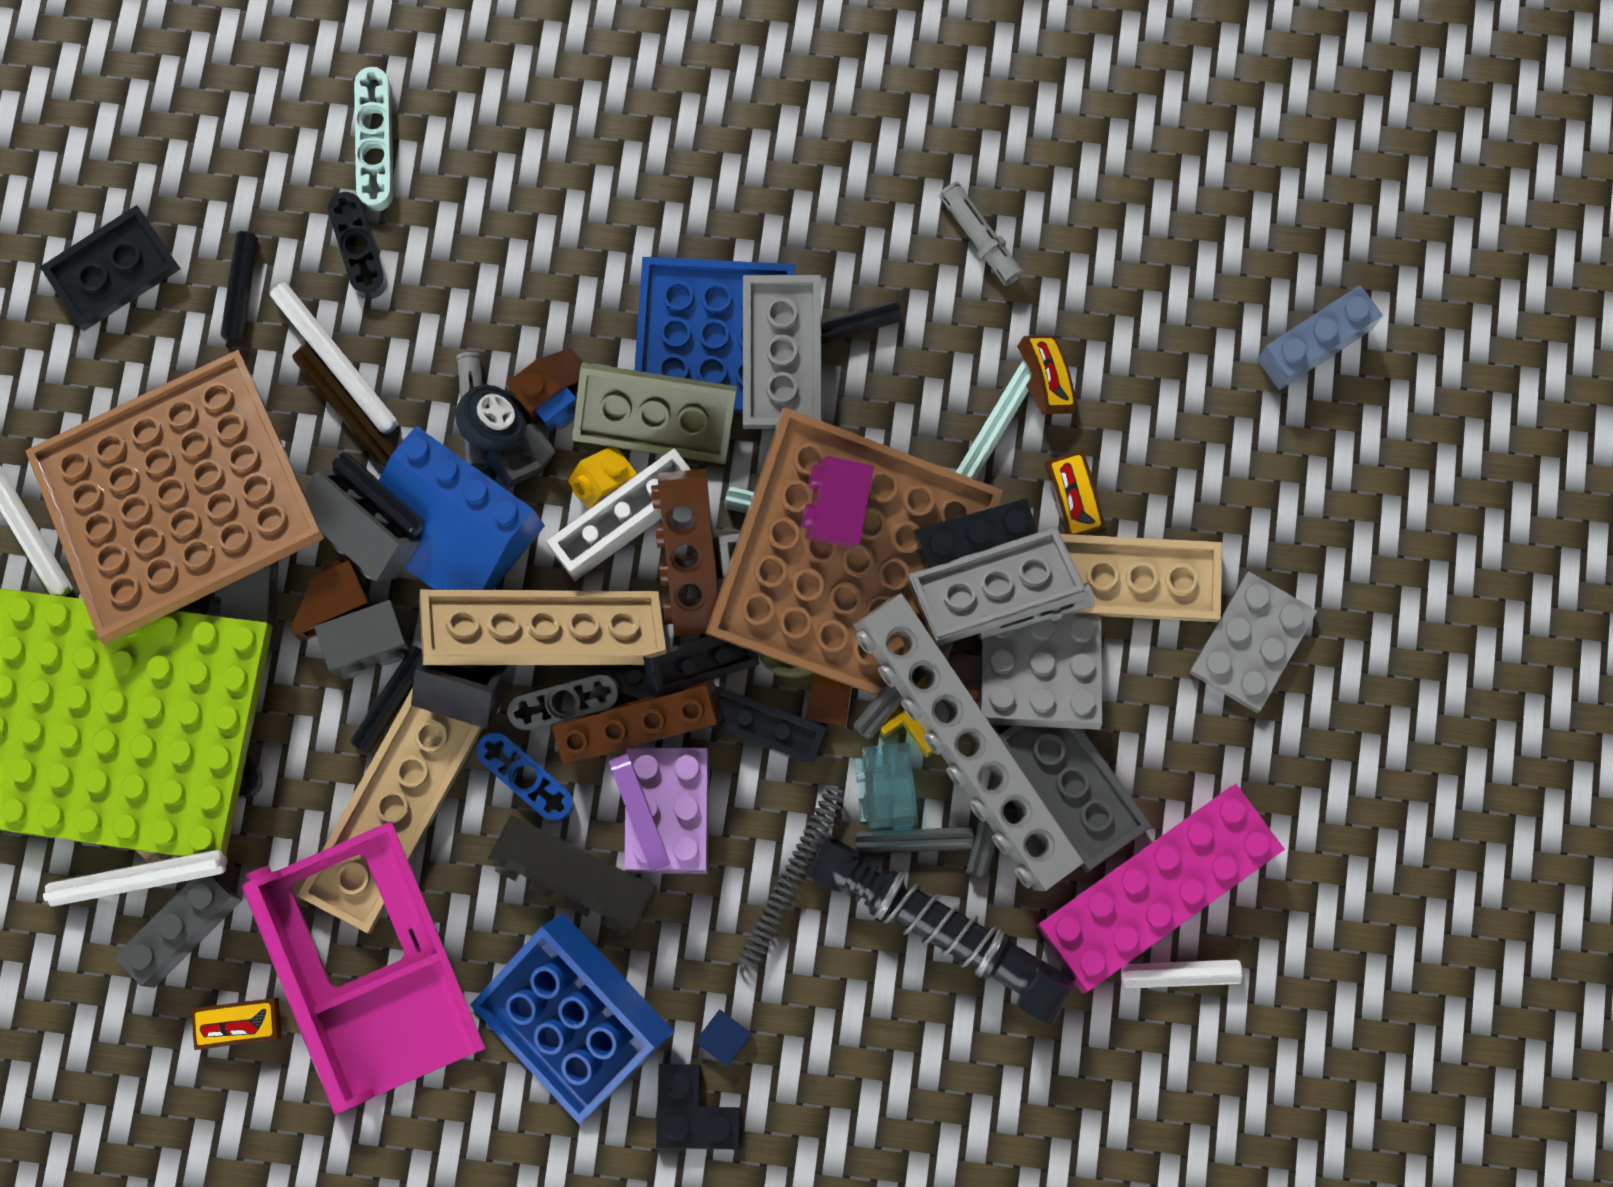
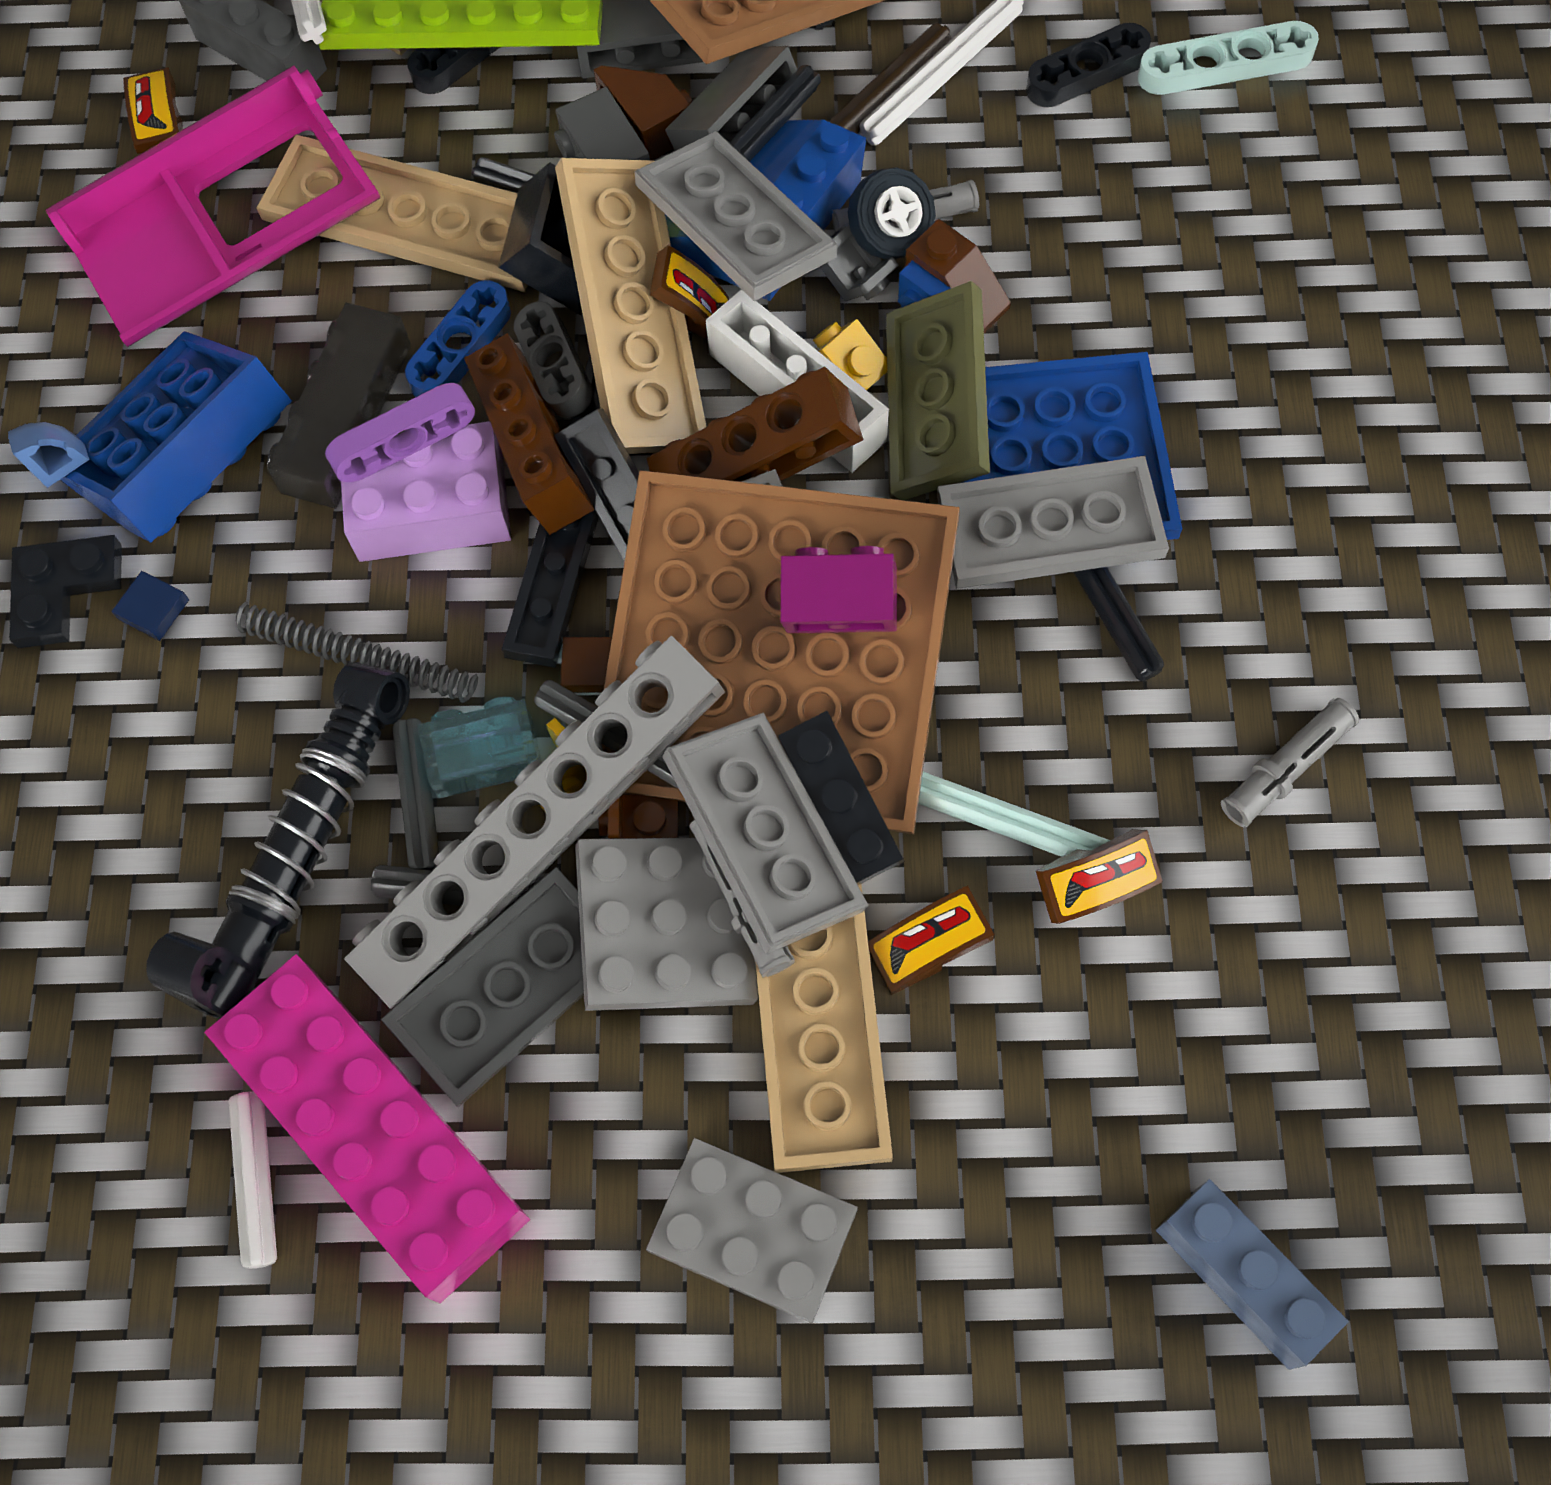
camera: 85 degrees right, 10 degrees down
none -> medium blue brick [8,422,90,488]
none -> light grey tile [634,131,837,301]
none -> slope [649,245,730,340]

